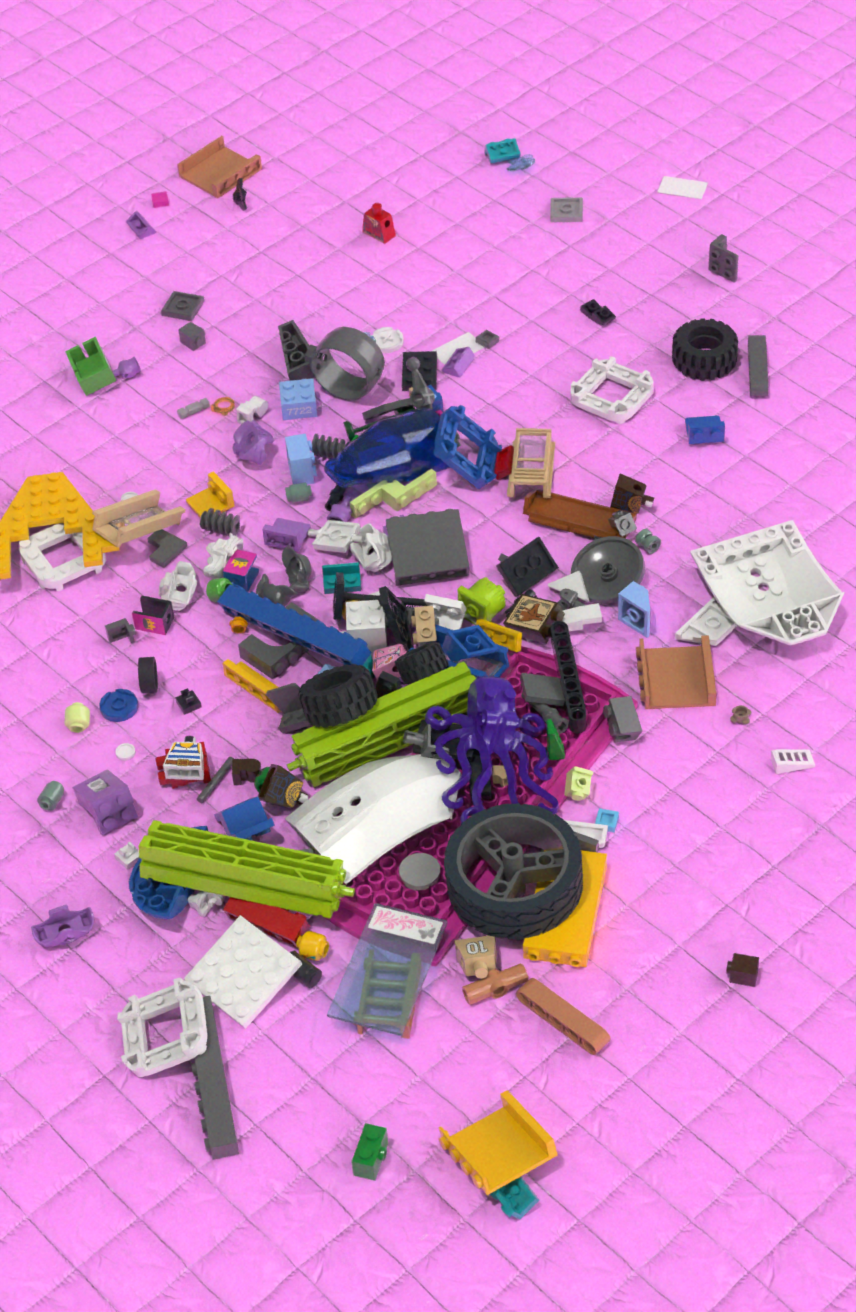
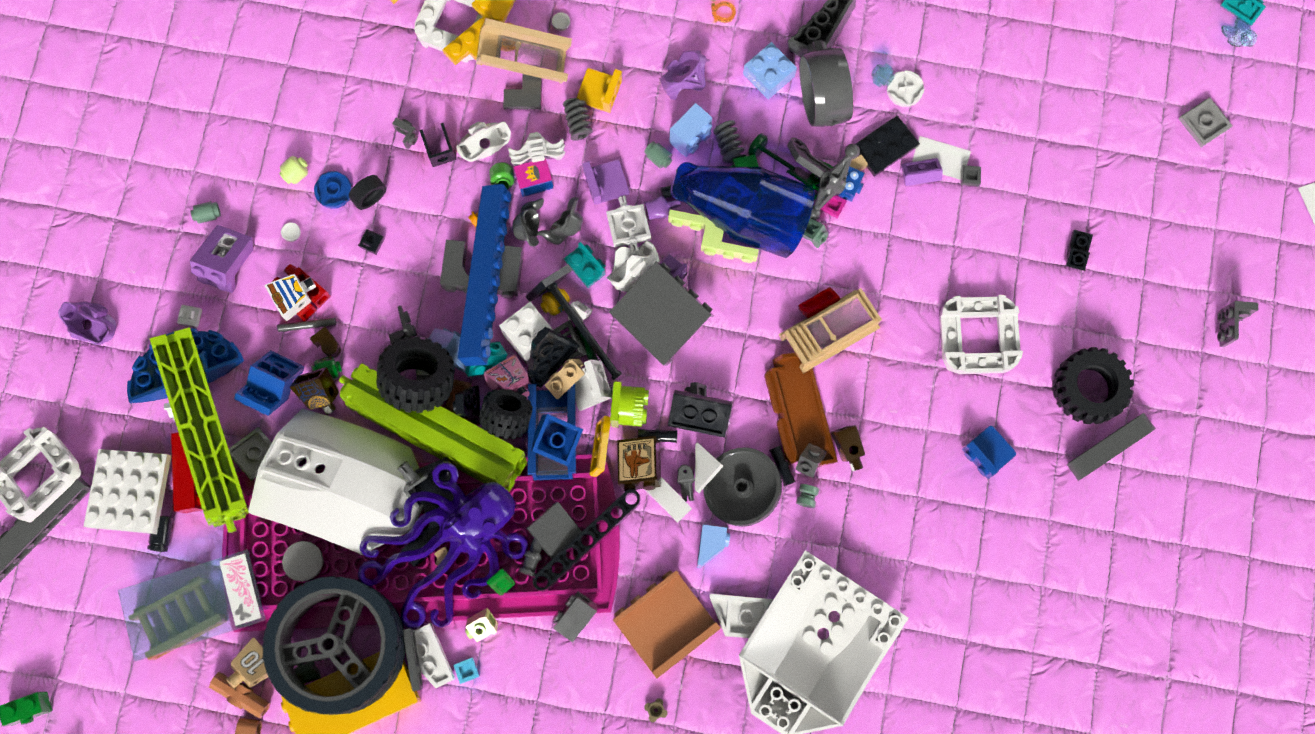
camera: 50 degrees right, 30 degrees up
yellow panel [222,659,281,713] -> none
leg [236,396,269,424] -> none
yellow head [296,931,329,961] -> none
blue plate [433,405,502,489] -> none

